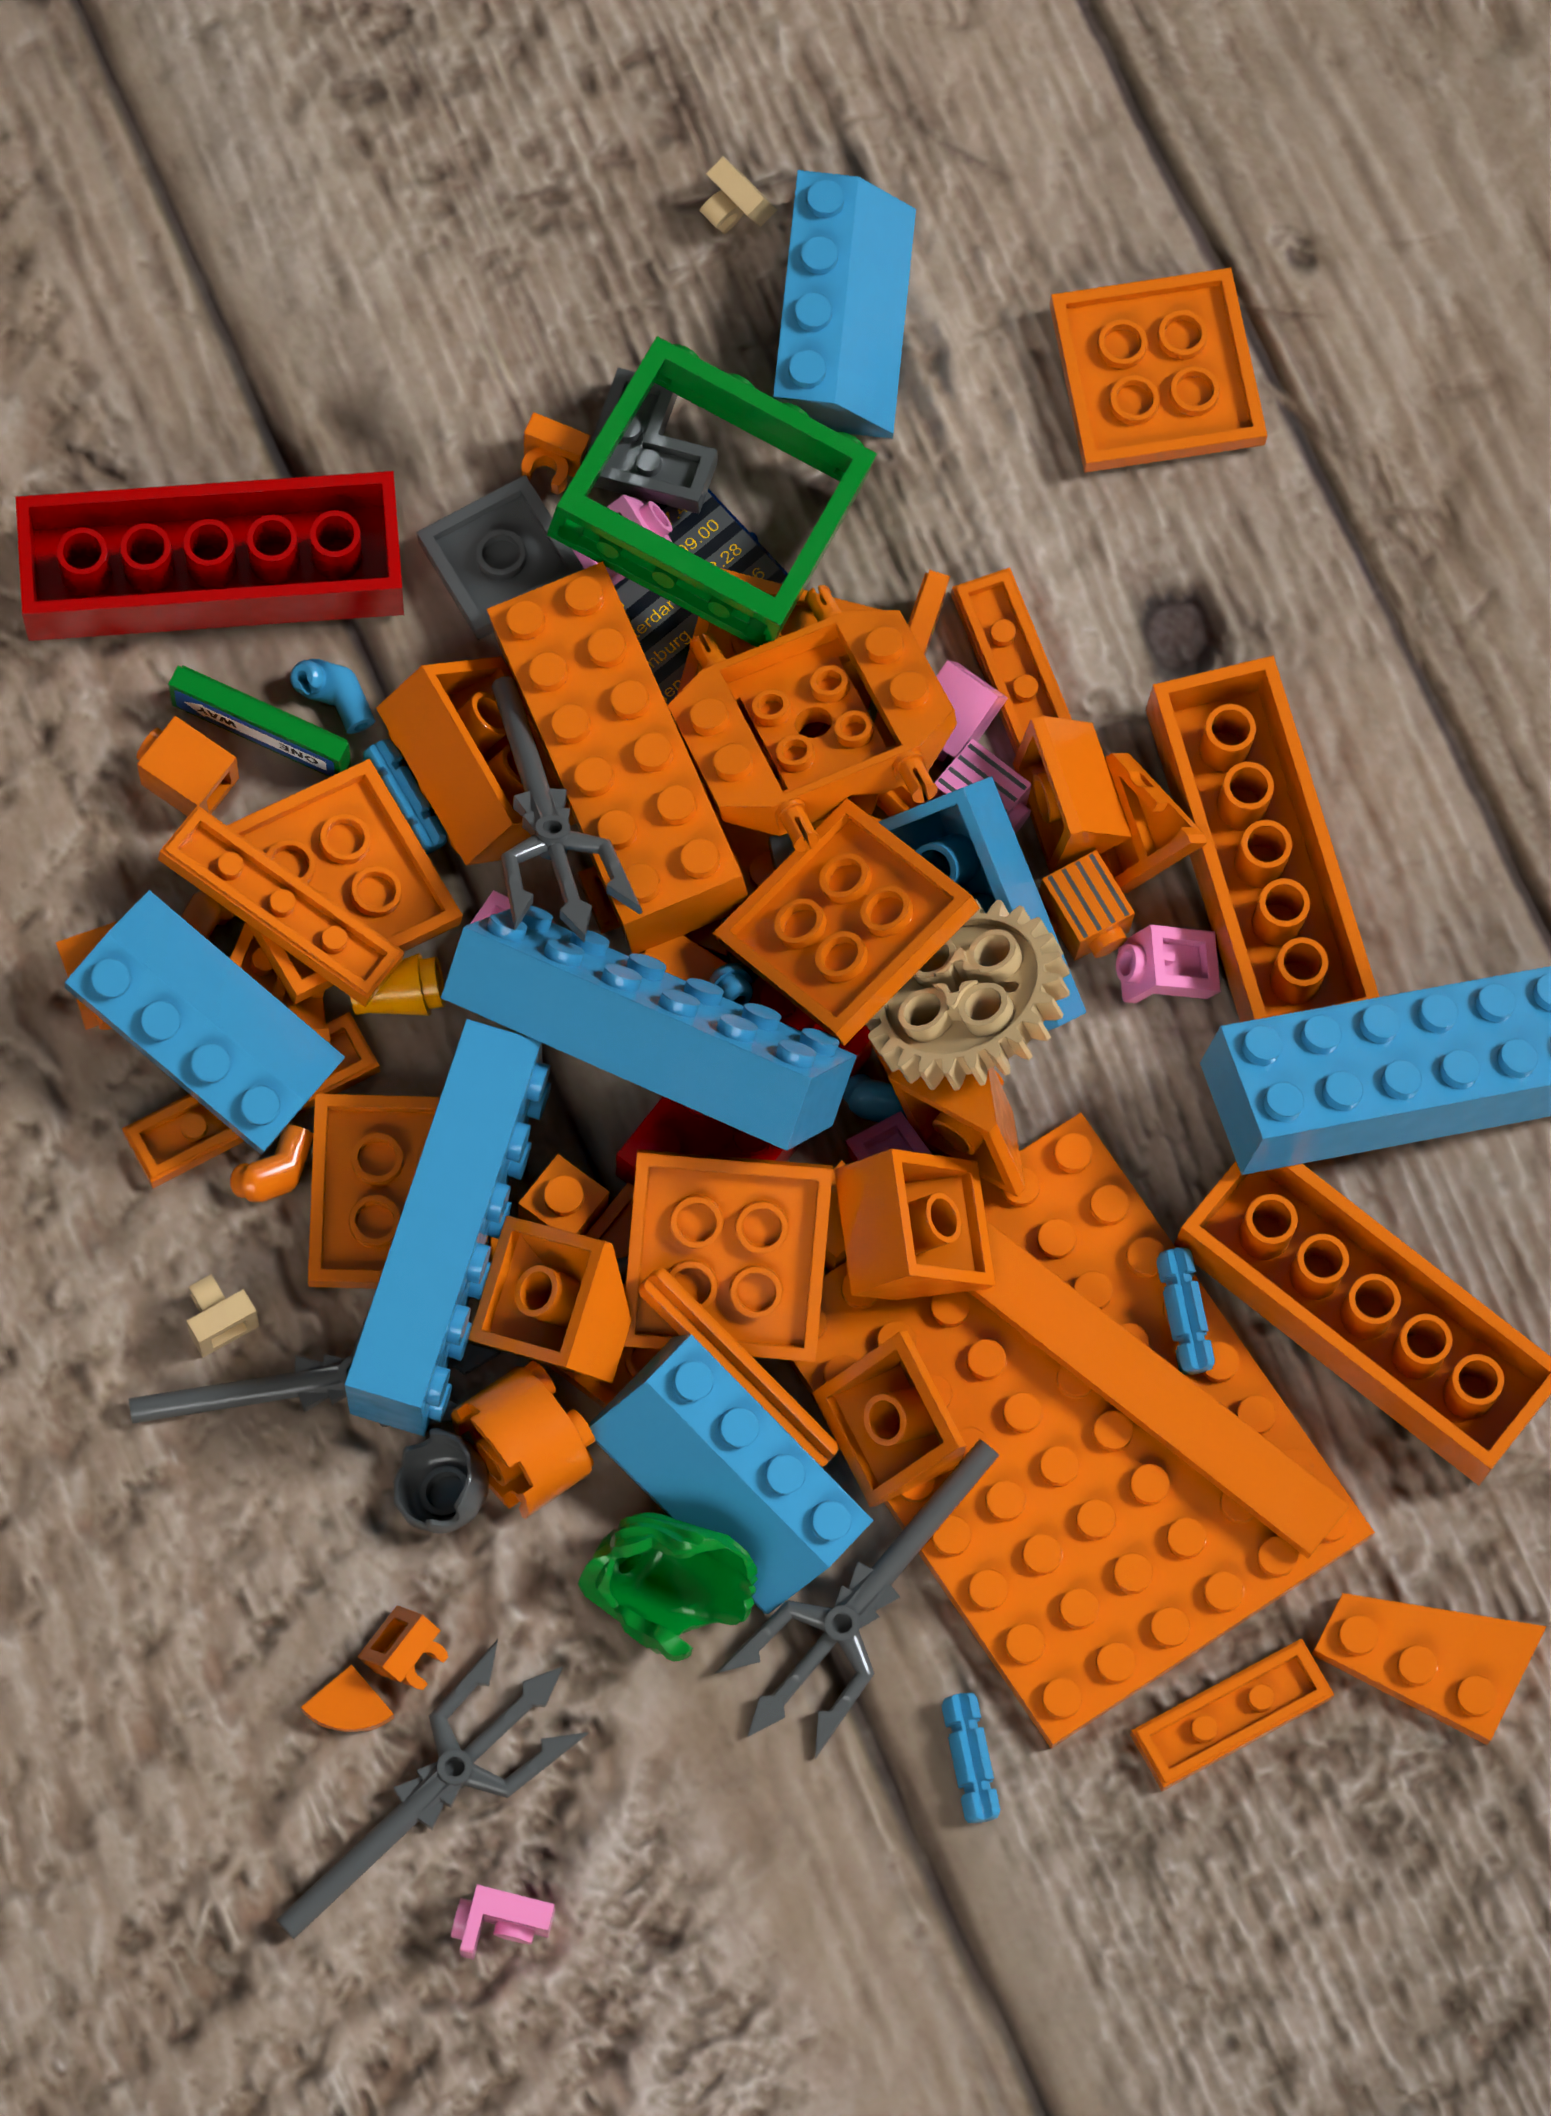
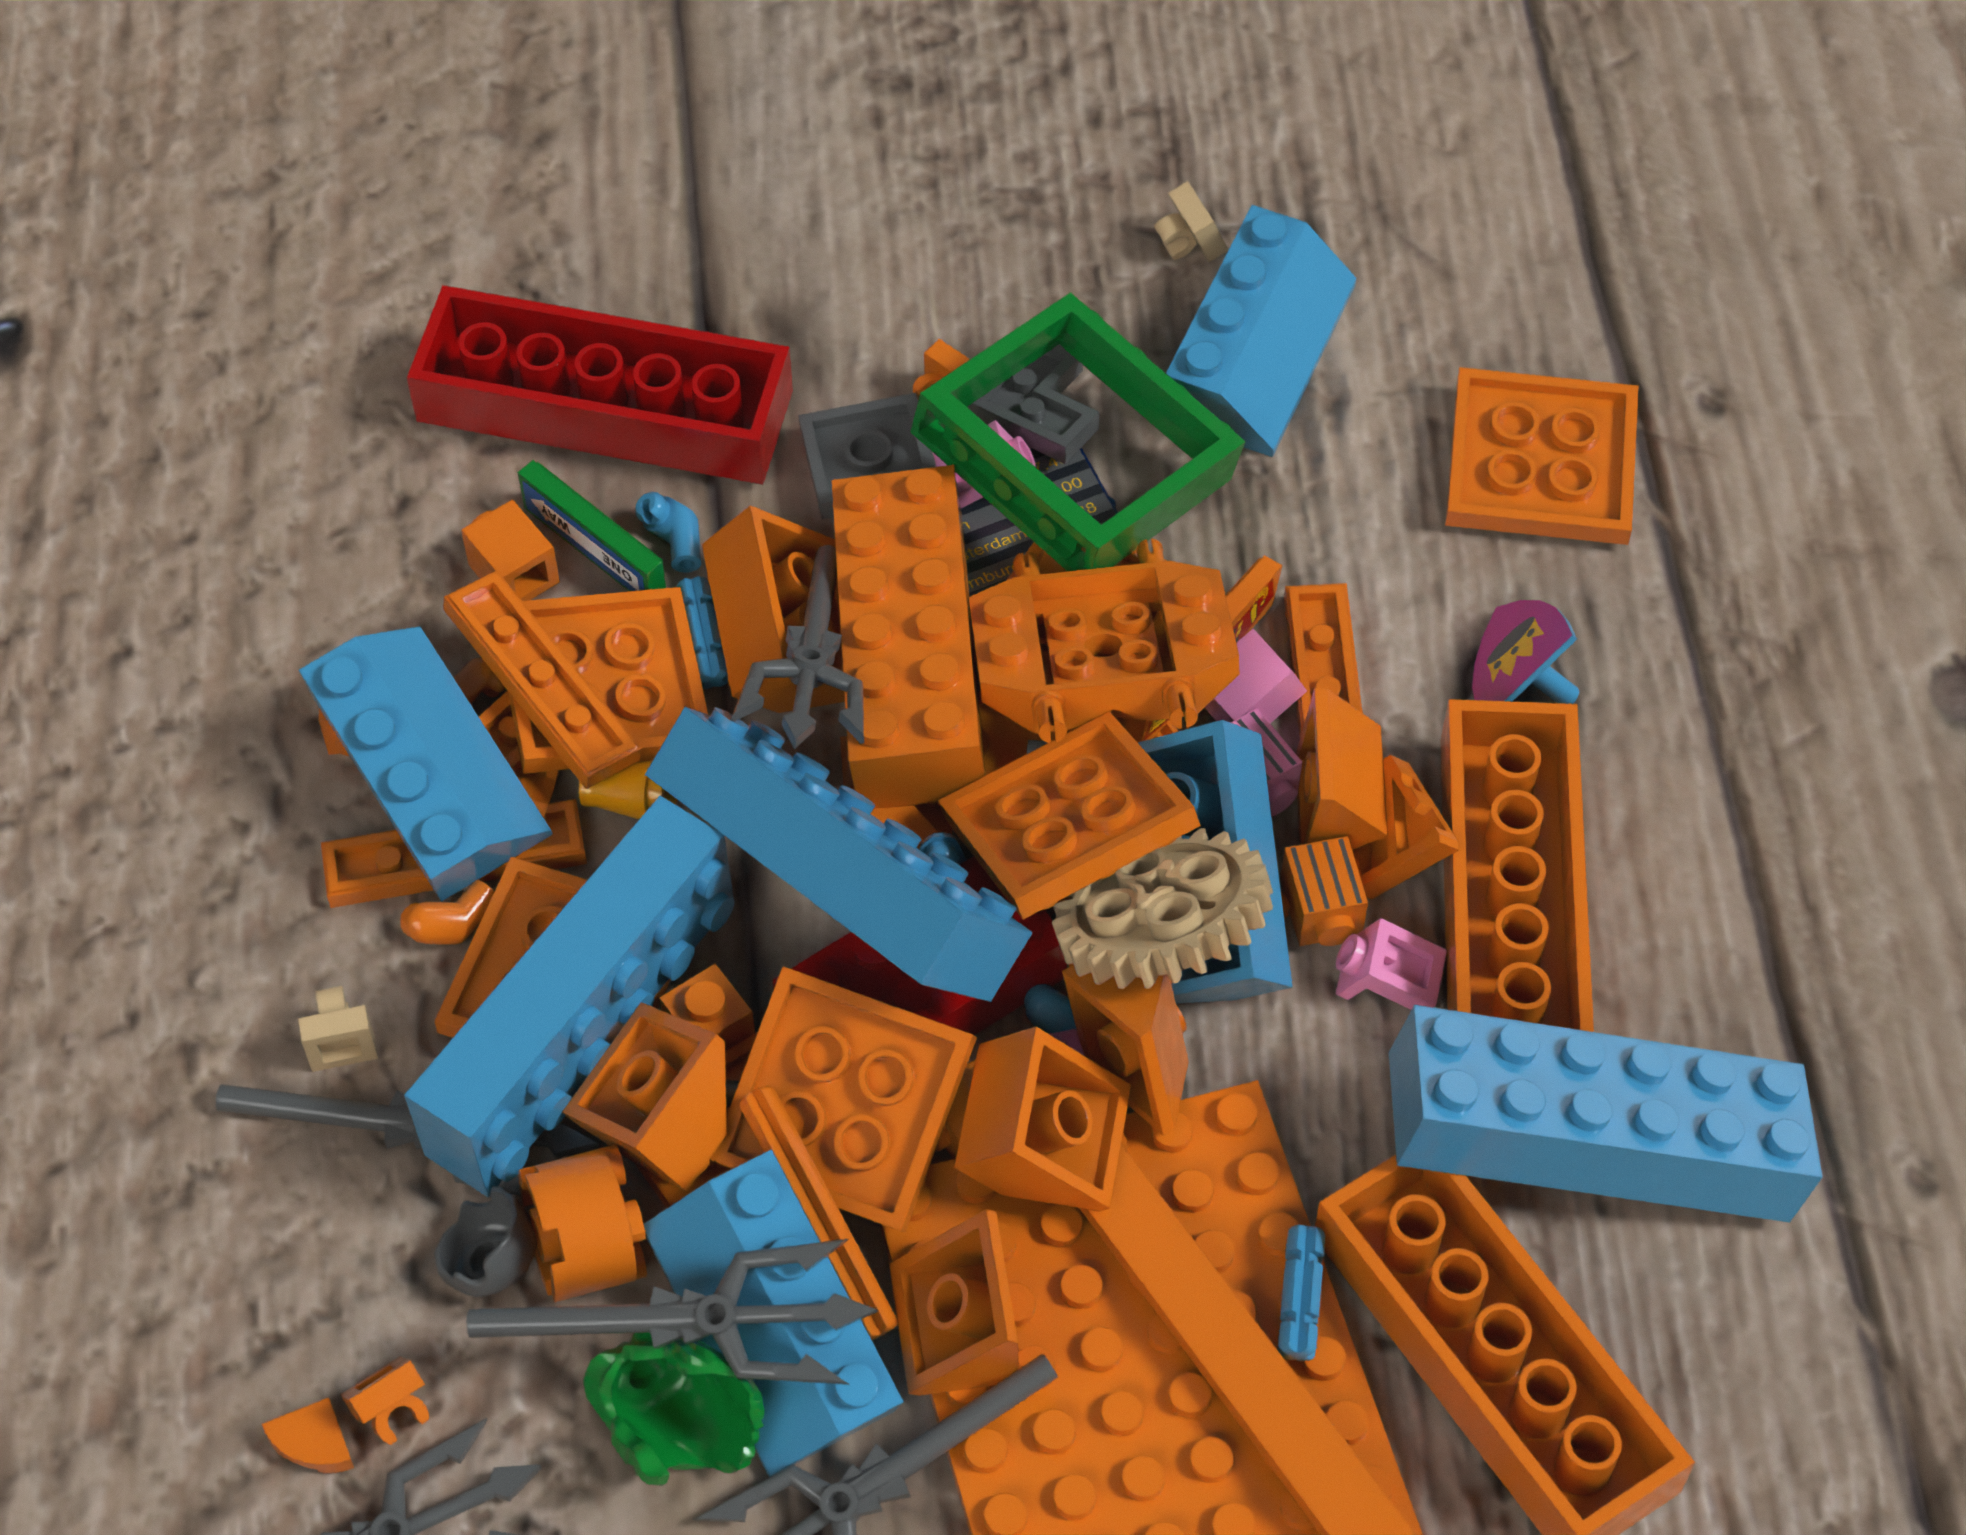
camera: 25 degrees right, 15 degrees down
none -> dark grey piece [467,1239,878,1385]
none -> dark pink shield [1472,600,1579,704]

